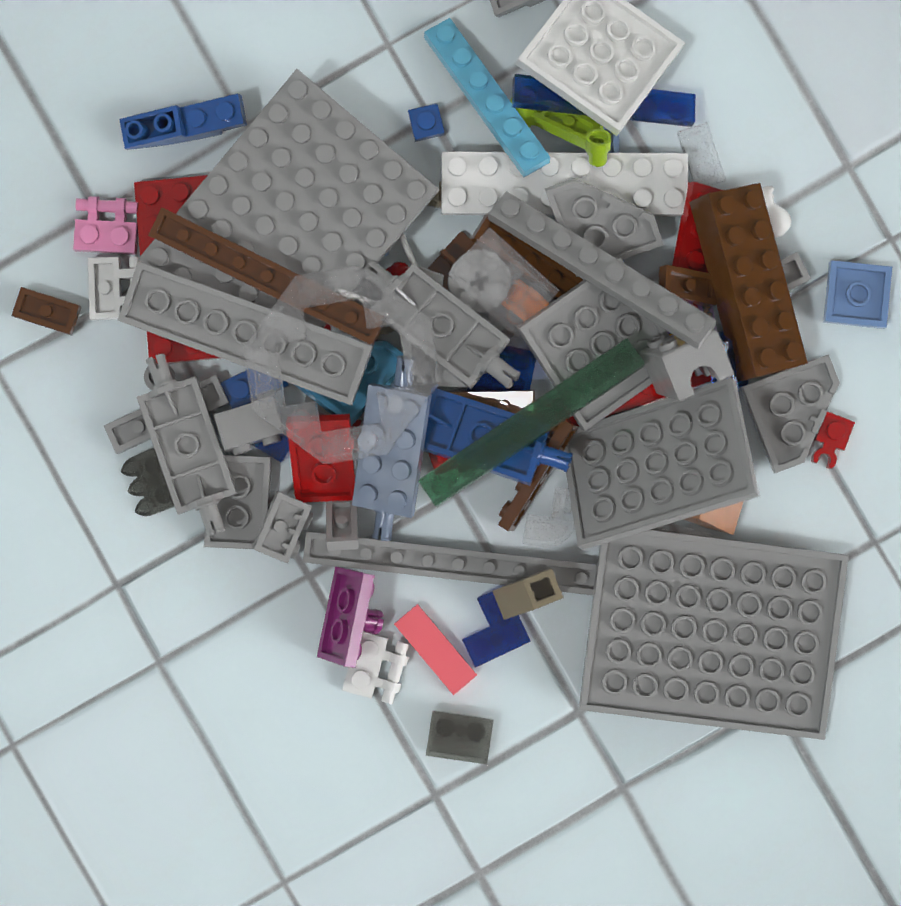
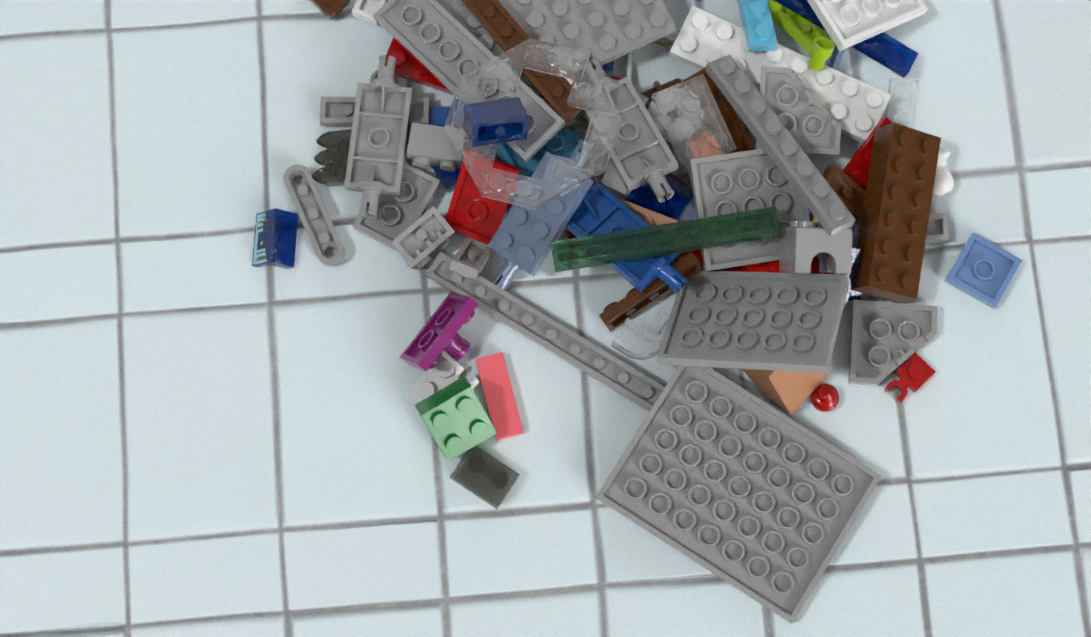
camera: 30 degrees right, 10 degrees down
clear blue plate [462,585,531,668] -> none
dark tan slope [492,568,564,620] -> none
none -> clear blue panel [252,208,298,269]
none -> light grey plate [283,165,345,266]
none -> brick [415,376,497,462]
none -> clear blue brick [464,97,528,147]
none -> red plate [810,384,839,412]

